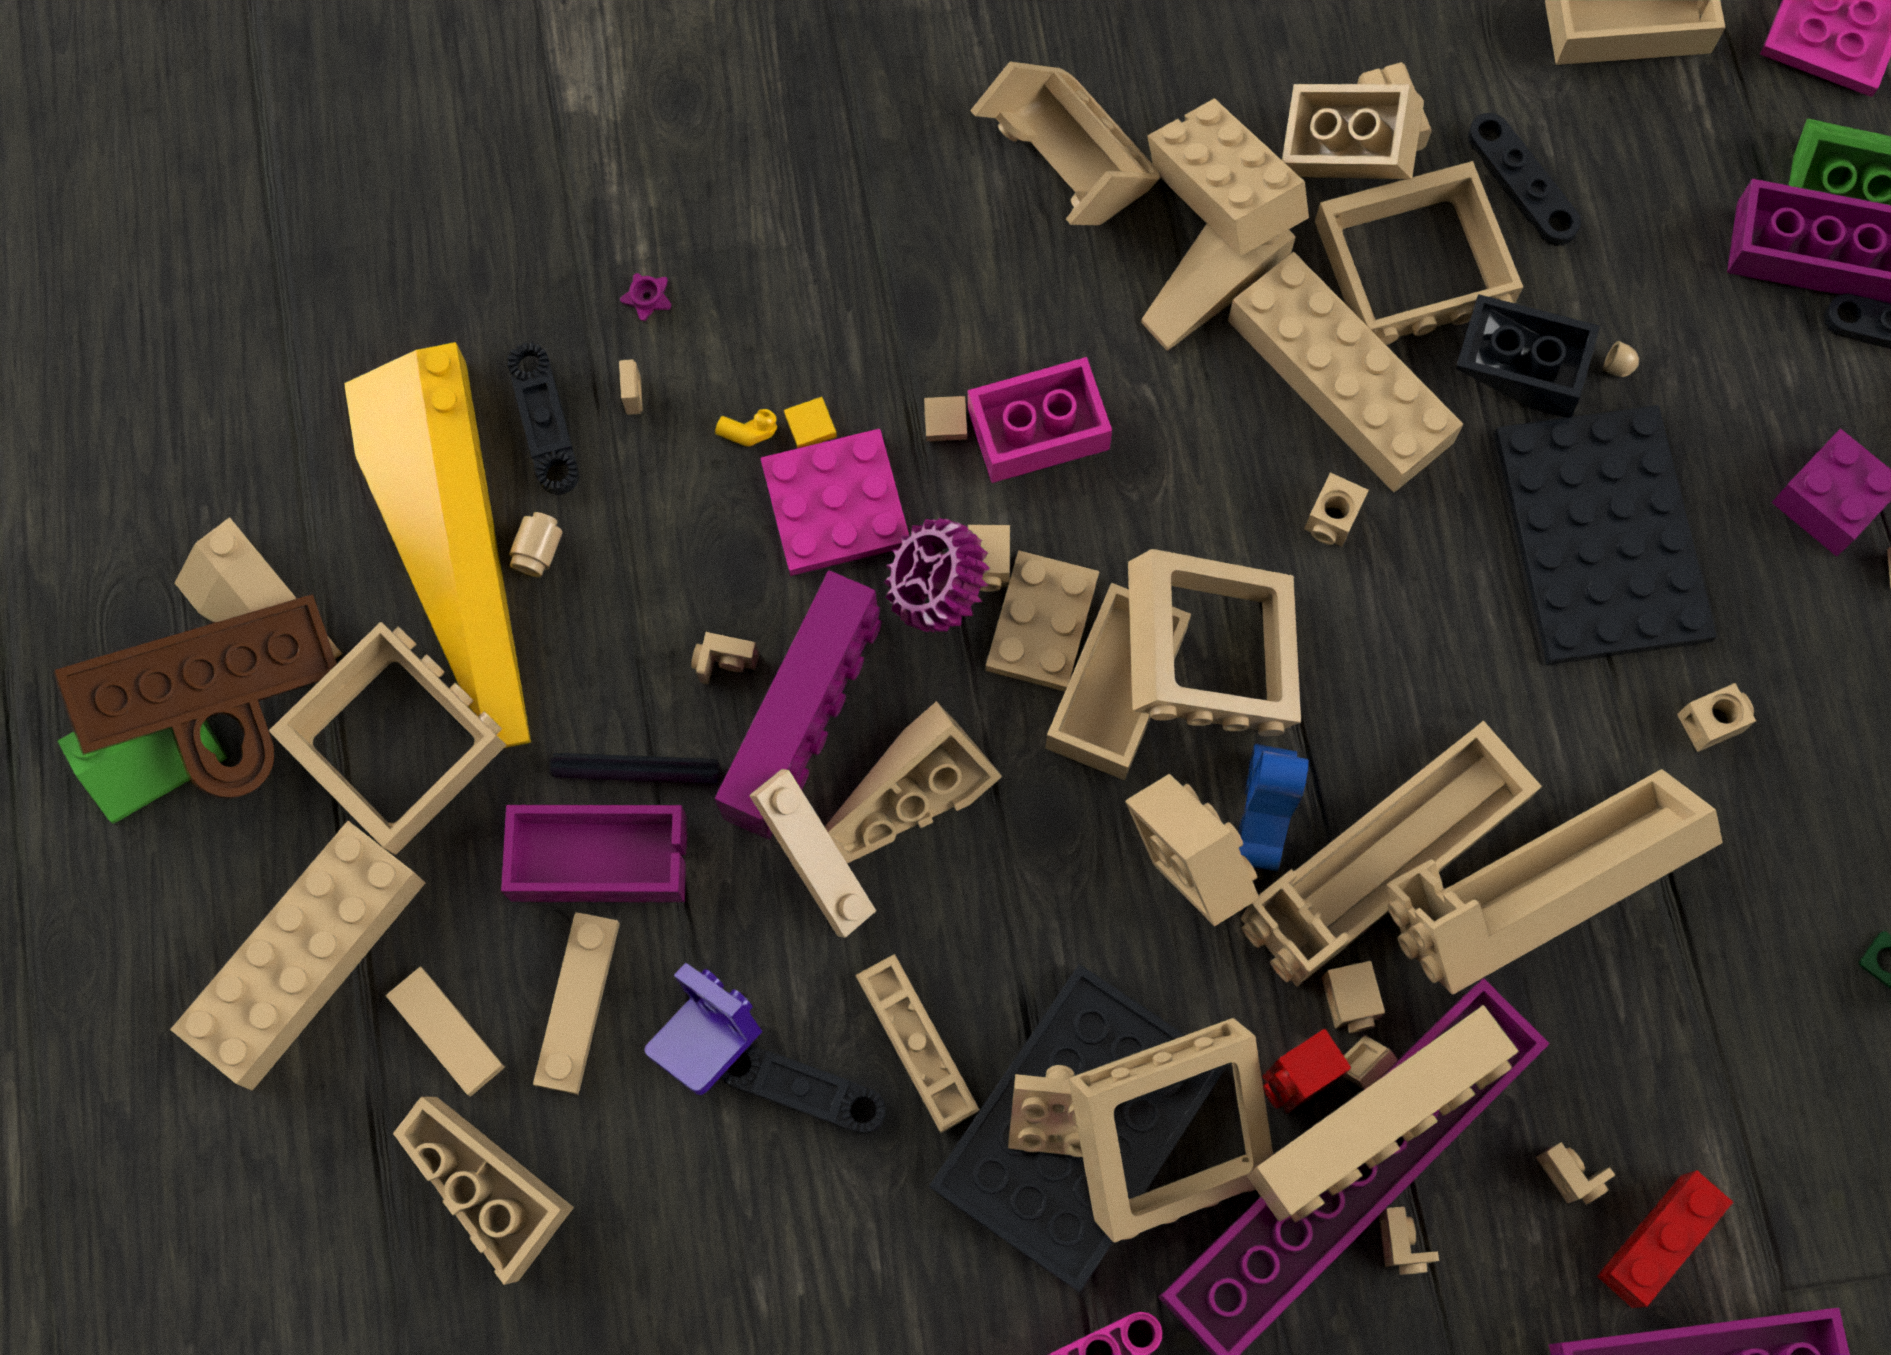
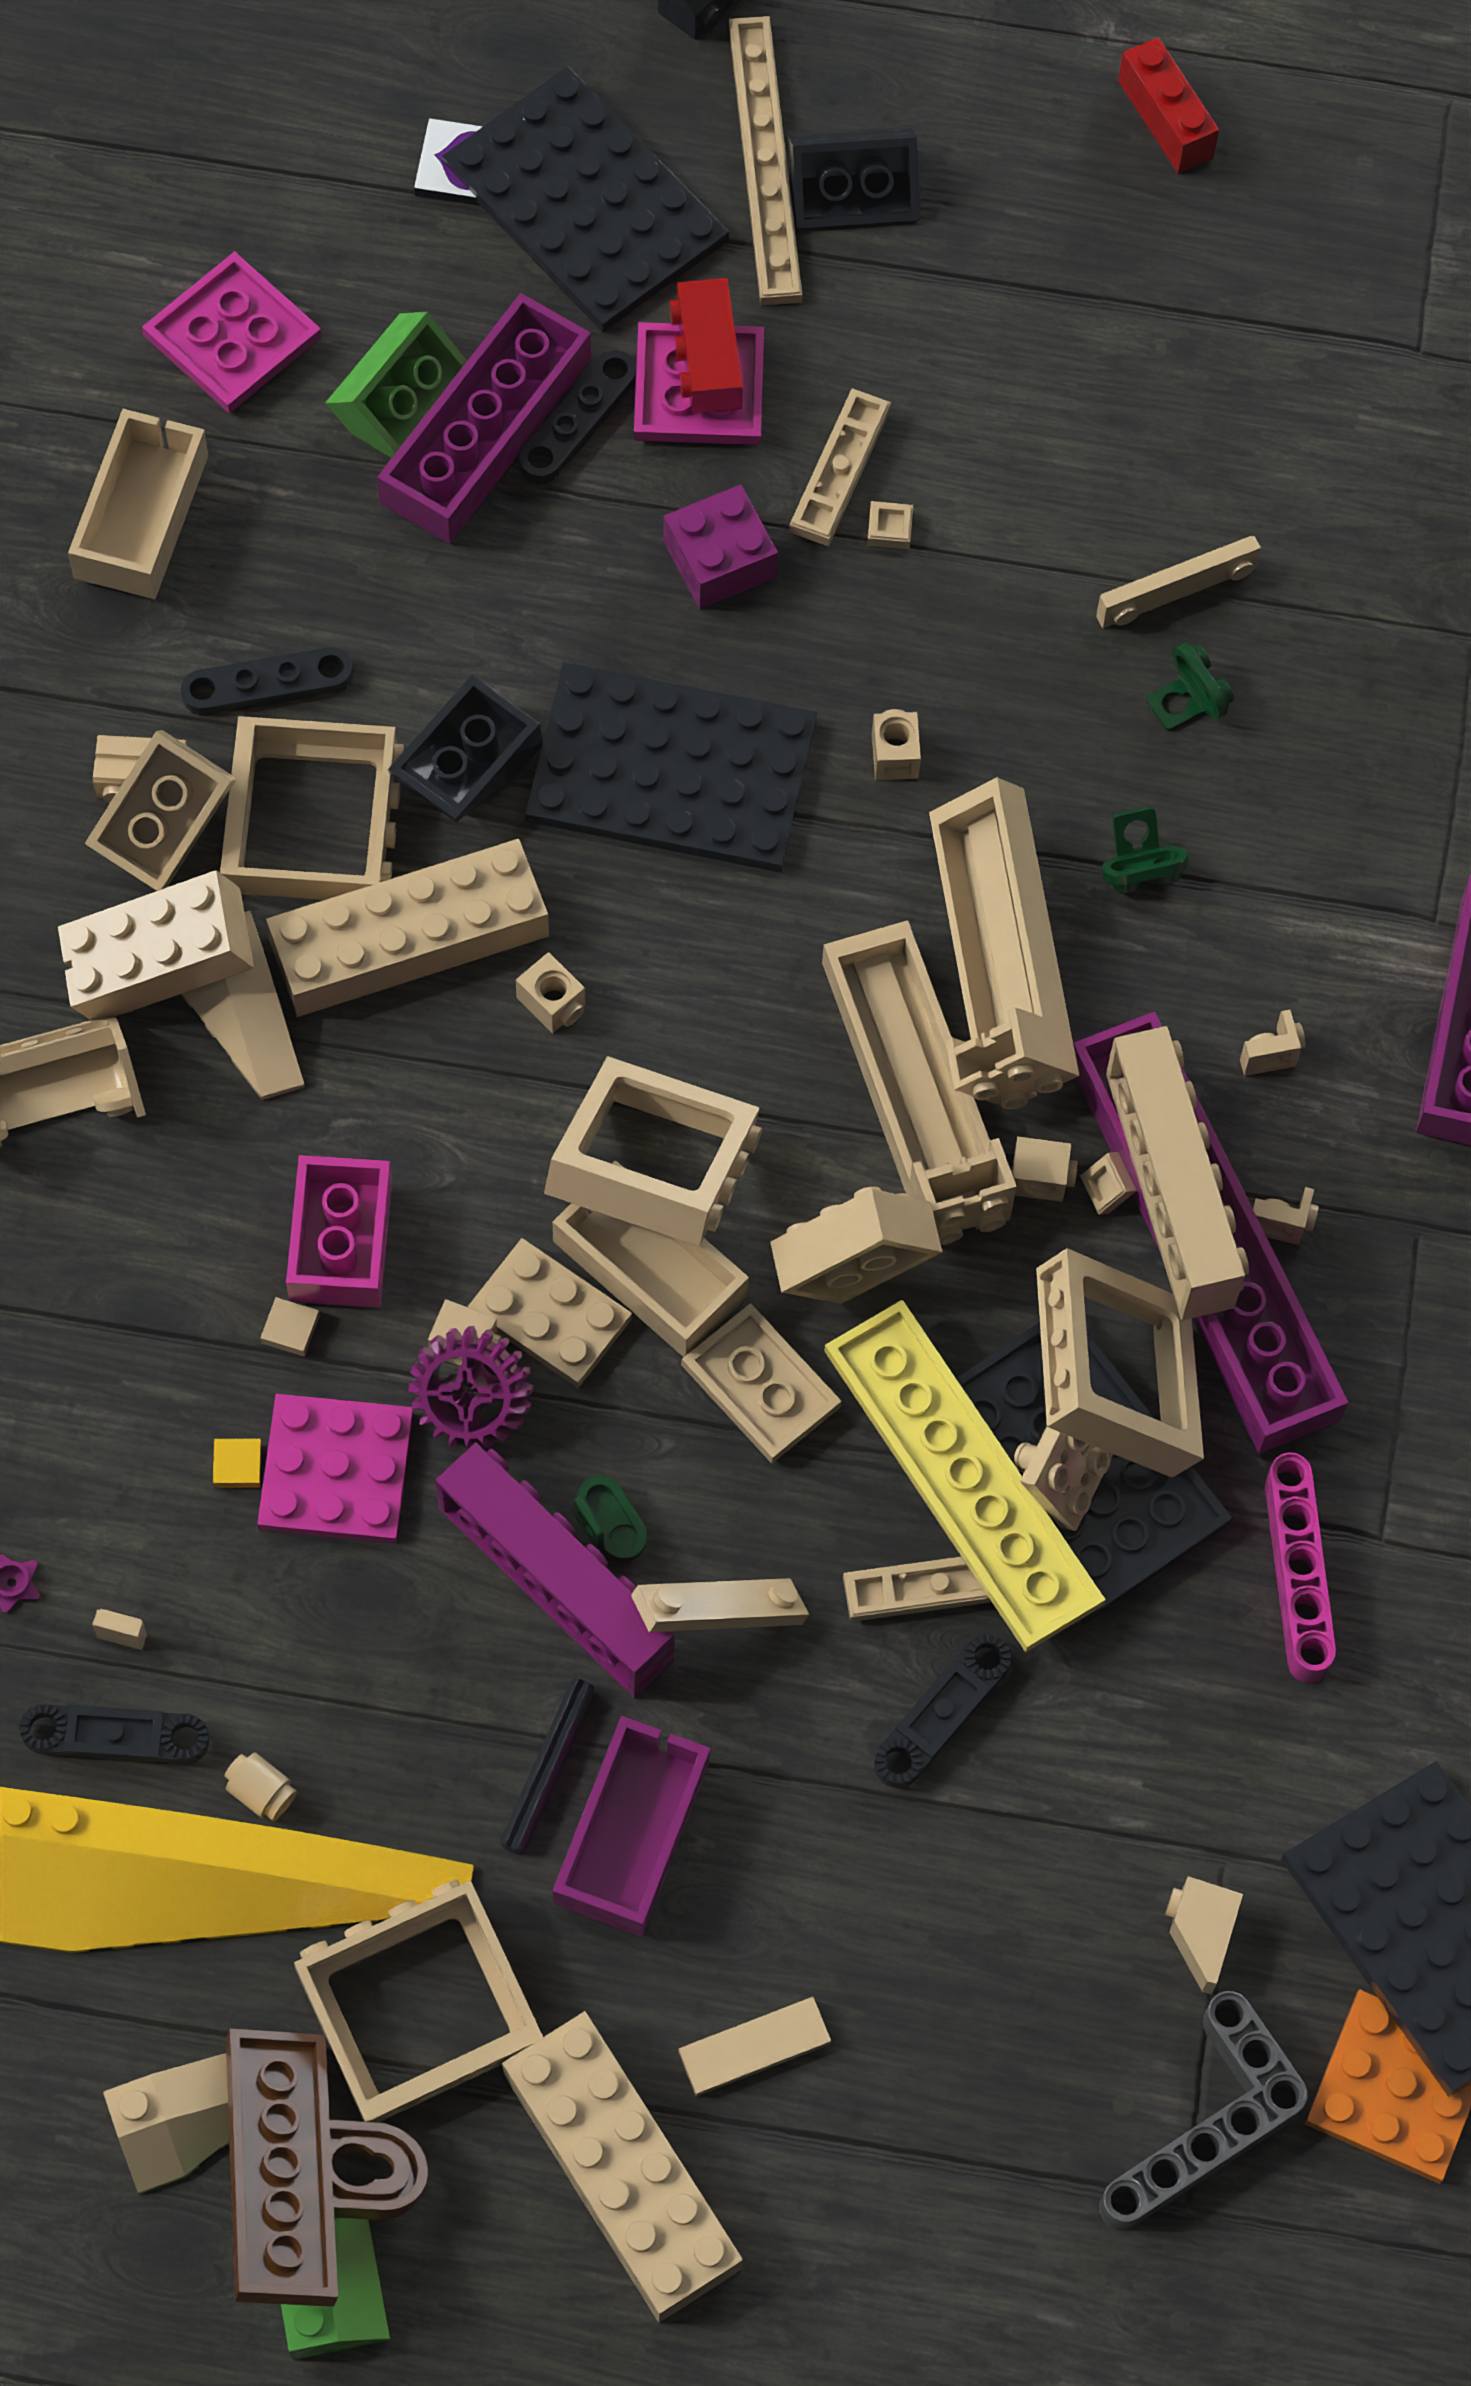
camera: 75 degrees left, 5 degrees down
tan wedge [393,1097,574,1285] -> none
tan plate [533,912,620,1095] -> none
bracket [645,963,762,1095] -> none
tan bracket [691,632,759,684] -> none
yellow arm [715,409,777,447] -> none
tan wedge [825,701,1002,864] -> none
blue beam [1238,744,1309,872] -> none
red brick [1262,1029,1351,1114] -> none
red brick [1597,1170,1734,1308] -> none
tan hinge [1603,341,1639,377] -> none
none -> dark green bracket [574,1476,647,1561]
none -> tan plate [681,1303,841,1464]
none -> light yellow plate [824,1300,1106,1652]
none -> dark green bracket [1102,806,1189,893]

